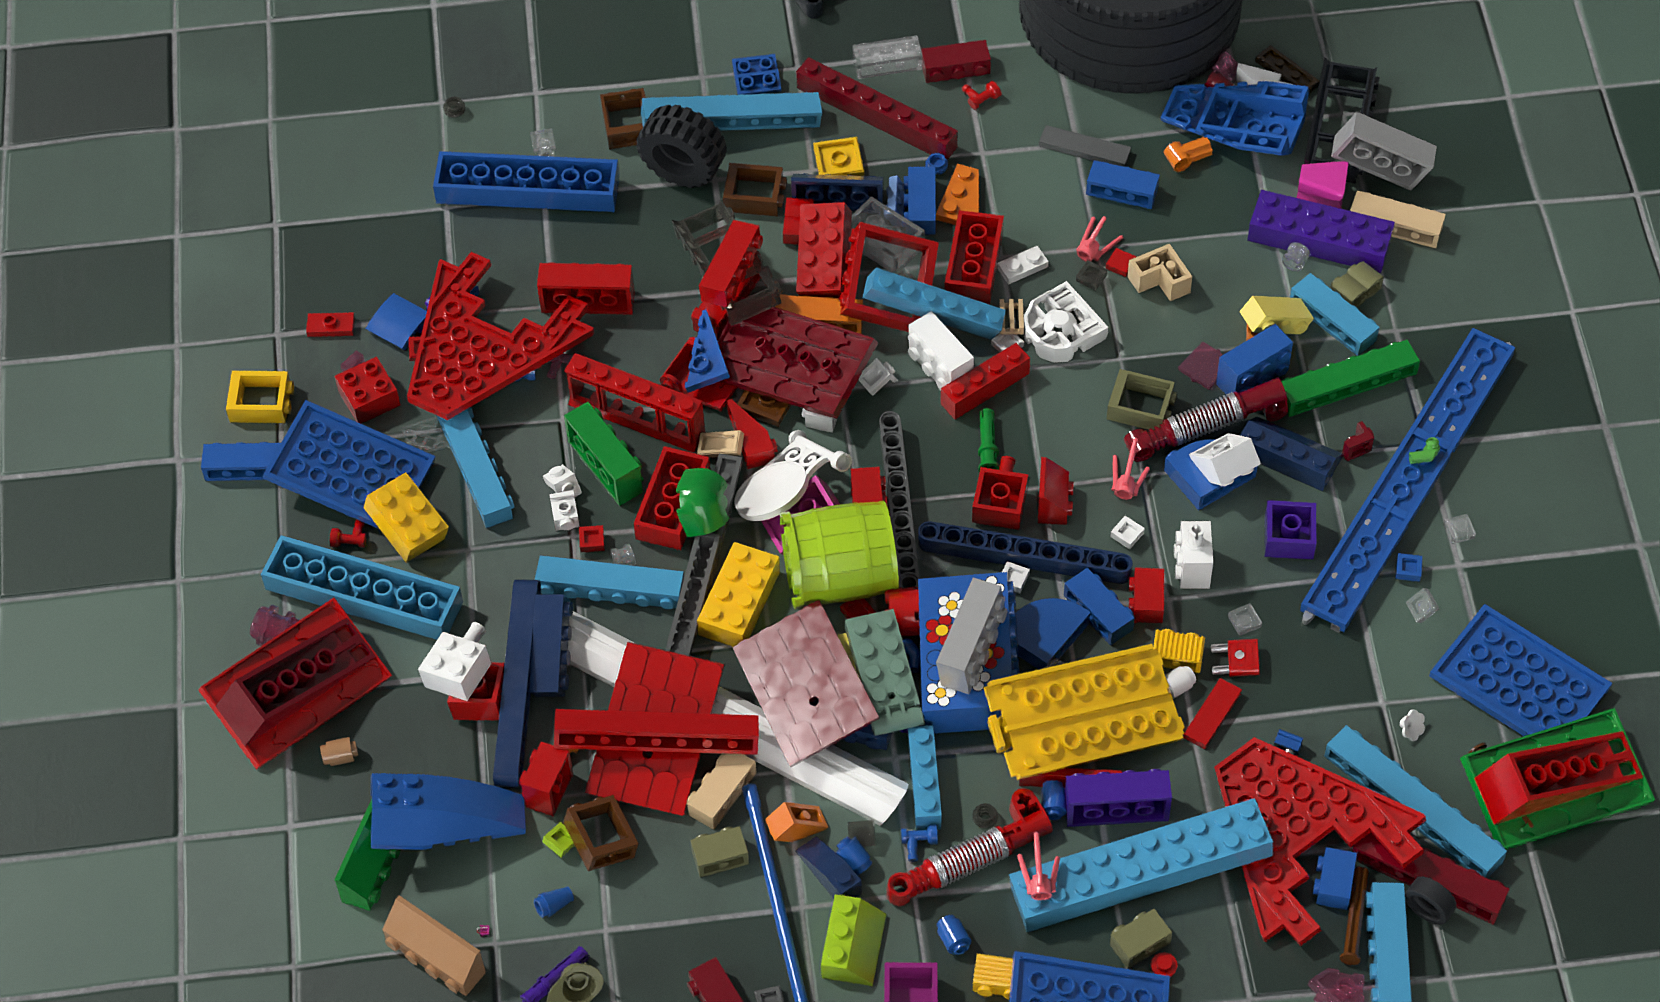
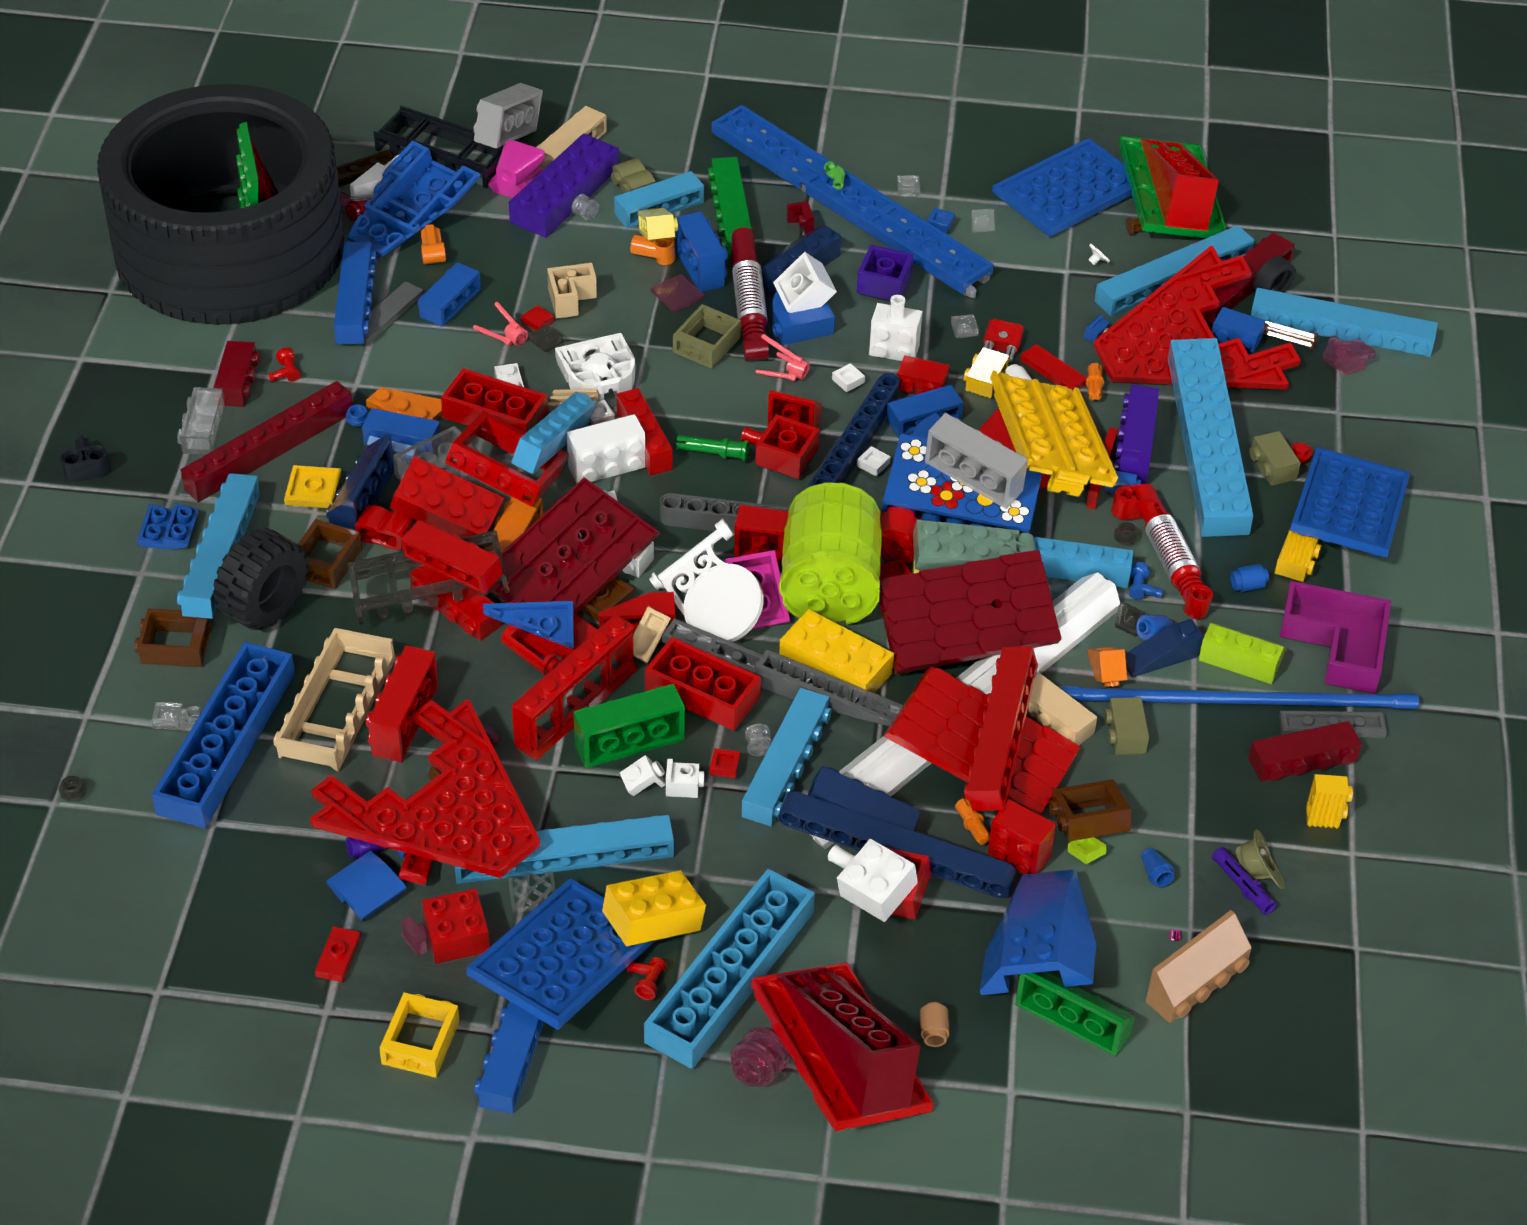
camera: 80 degrees left, 10 degrees down
green brick [676,468,729,537] -> none
coral plant [1017,832,1060,900] -> none
none -> tan window [274,628,396,772]
none -> blue brick [334,241,377,344]
none -> orange axle [1086,363,1104,401]

